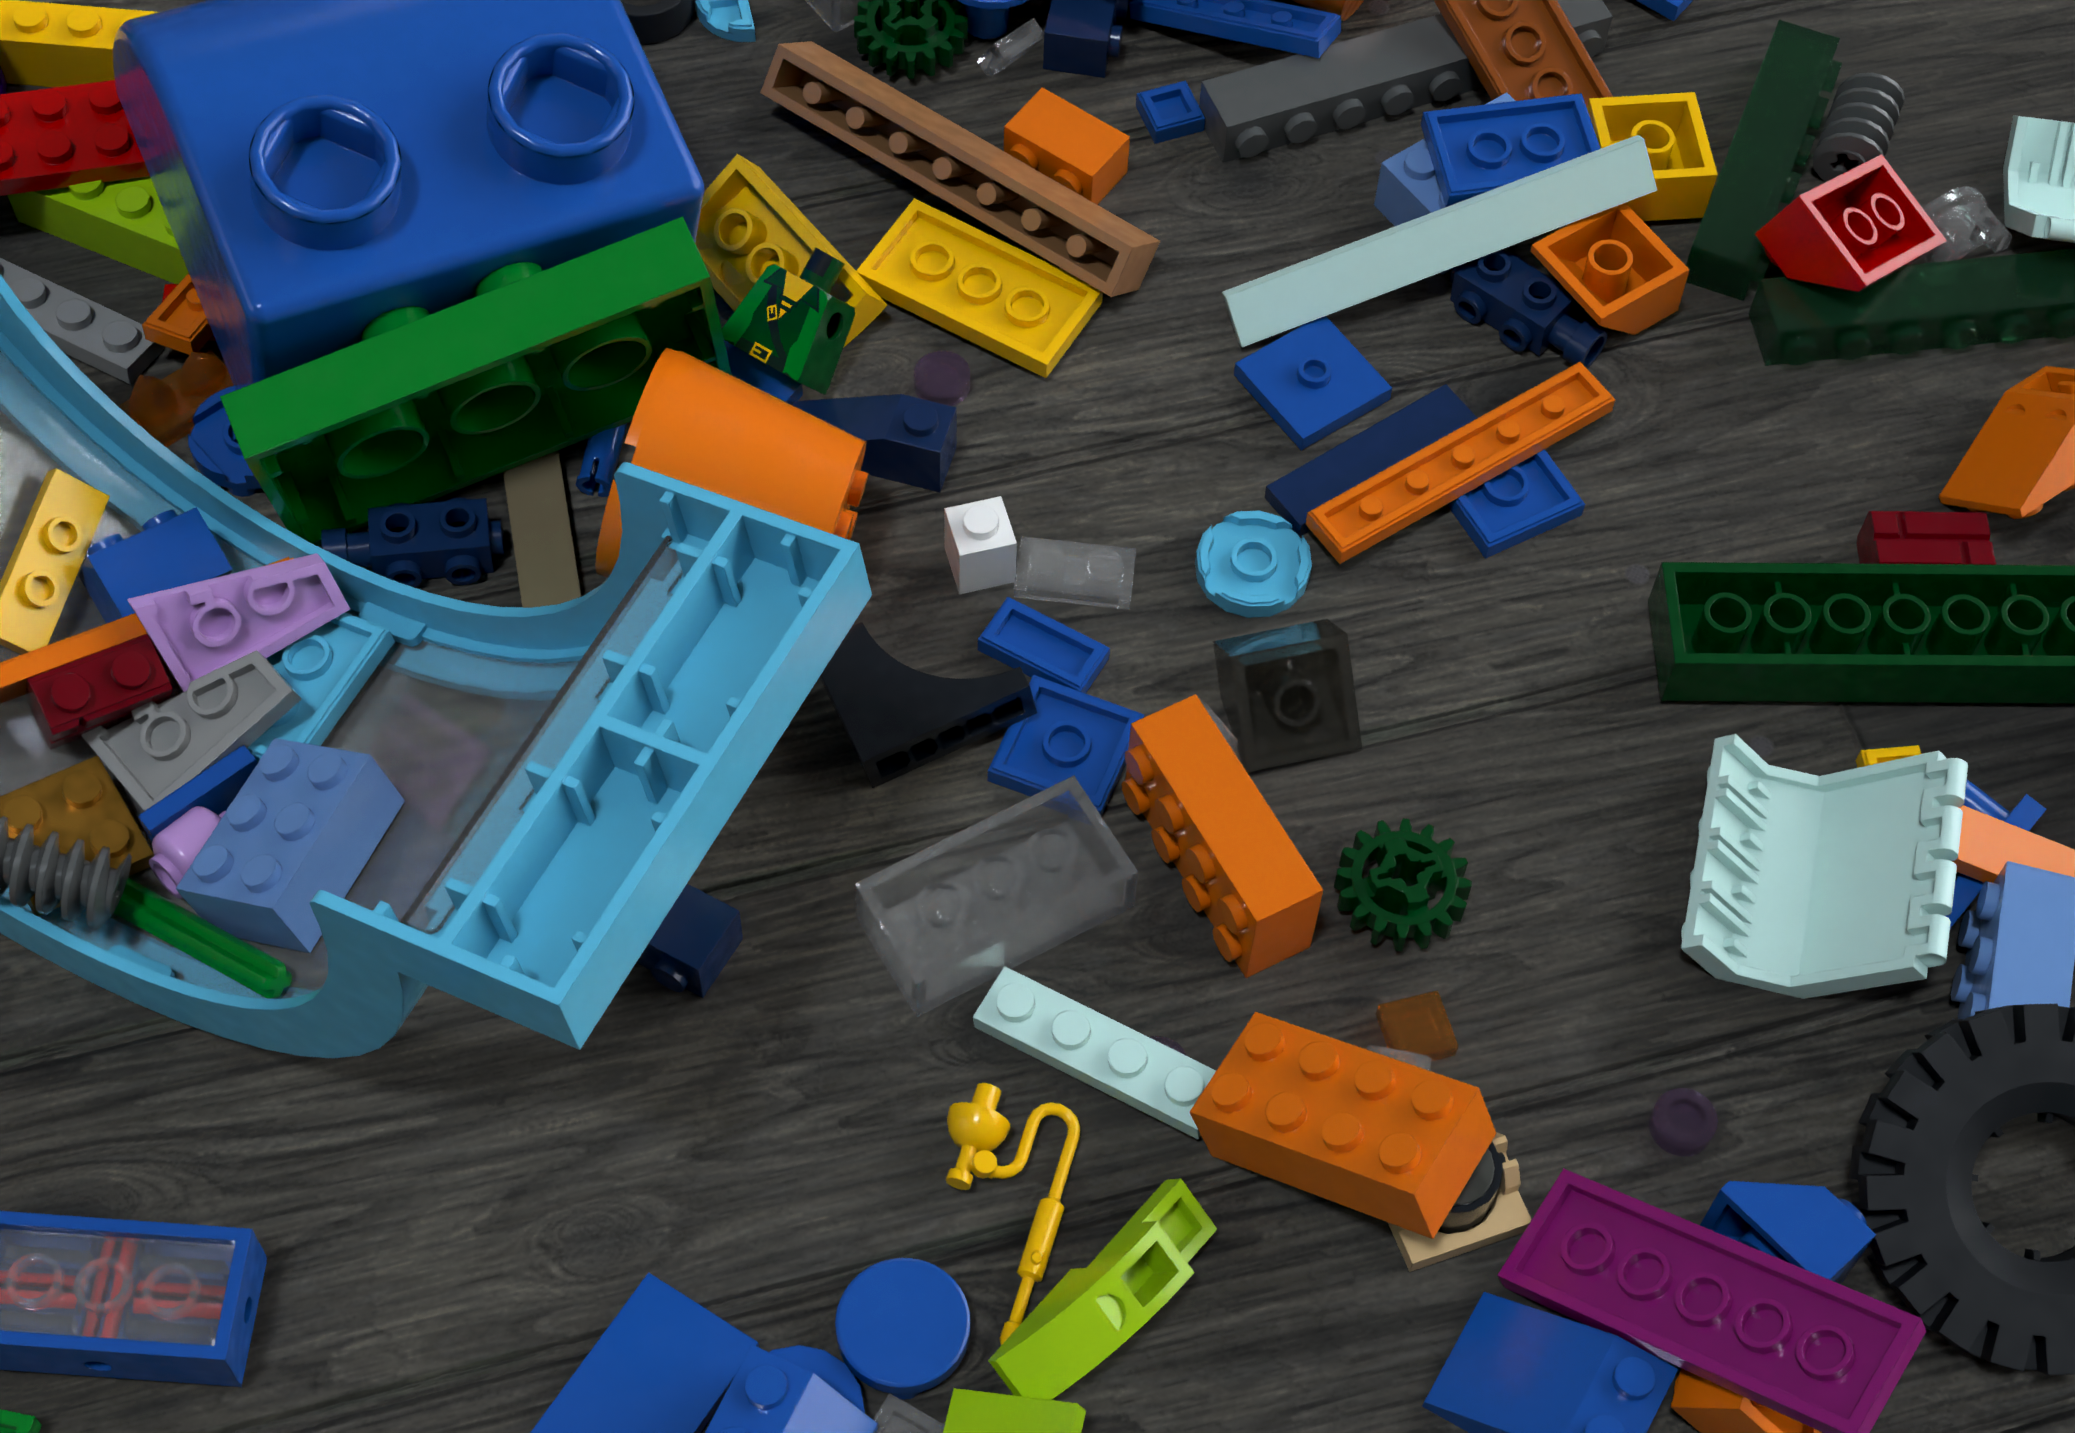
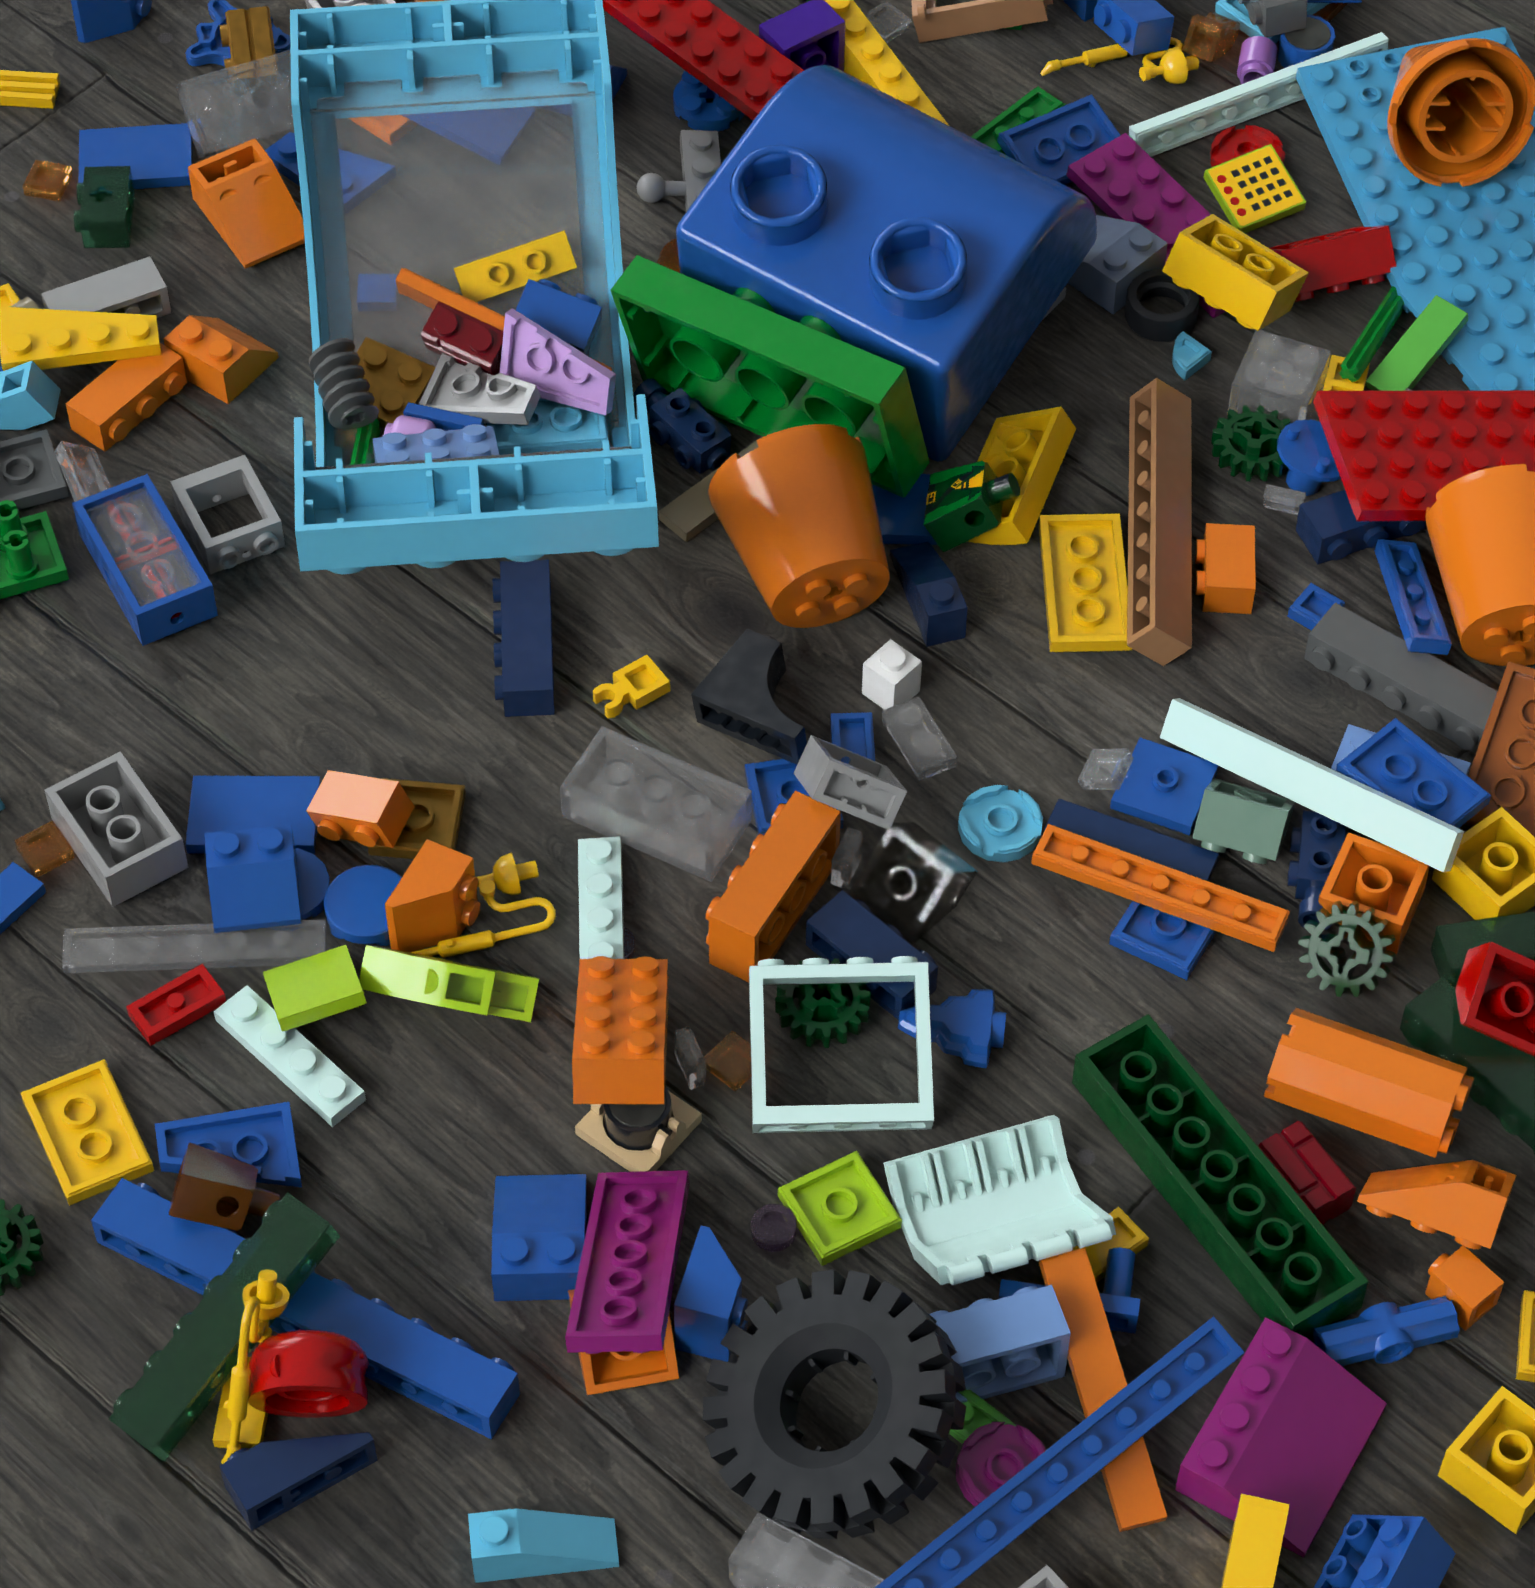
camera: 60 degrees right, 5 degrees down
clear purple tile [914,351,970,406] -> none
none -> light grey window [170,455,285,574]
none -> brick [306,770,415,848]
none -> pearl gold tile [368,778,466,859]
none -> orange slope [385,839,481,952]
none -> yellow plate [593,655,671,719]
none -> light aqua window [749,956,934,1133]
none -> lime tile [778,1151,902,1266]
none -> light grey window [794,735,907,830]
none -> dark blue brick [806,890,938,1020]
none -> blue rock [898,989,1006,1069]
none -> clear tile [1078,748,1134,790]
none -> sand green slope [1192,778,1296,864]
none -> orange brick [1264,1008,1474,1158]
none -> dark green gear [1298,901,1396,997]

